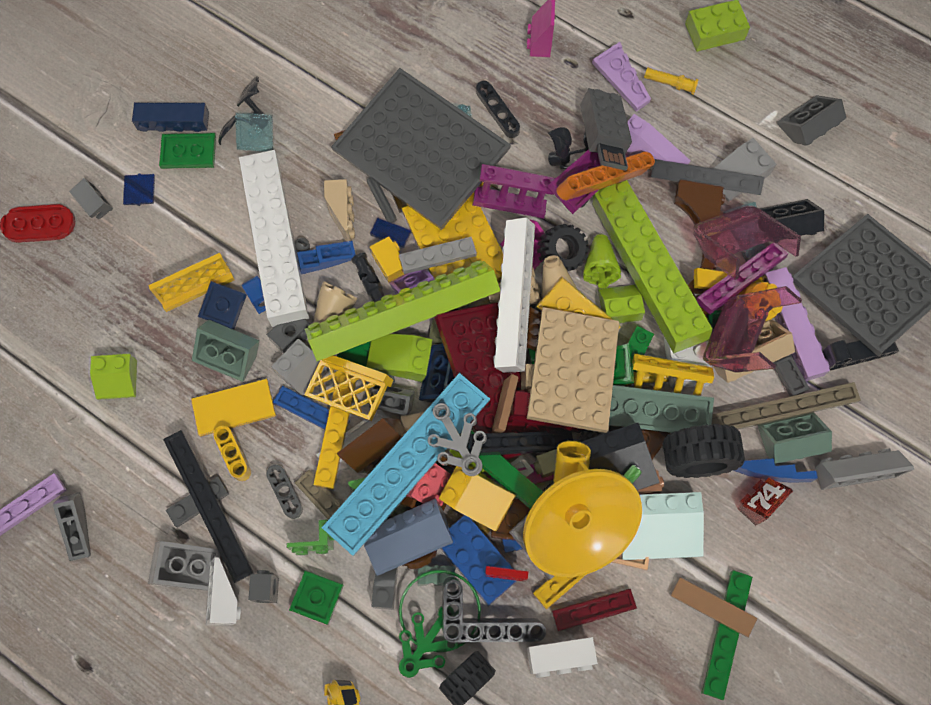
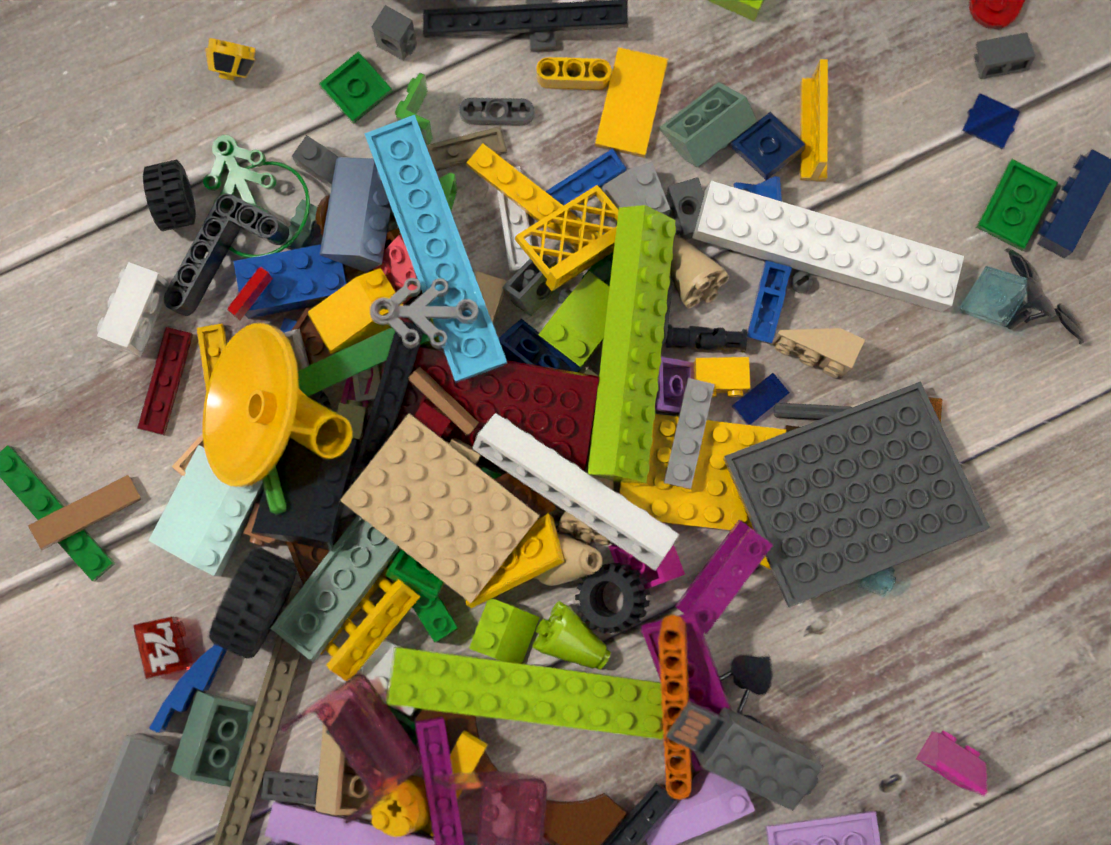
camera: 115 degrees right, 10 degrees up
reddish brown slope [337,418,407,474] -> none
black beam [476,81,520,138] -> none

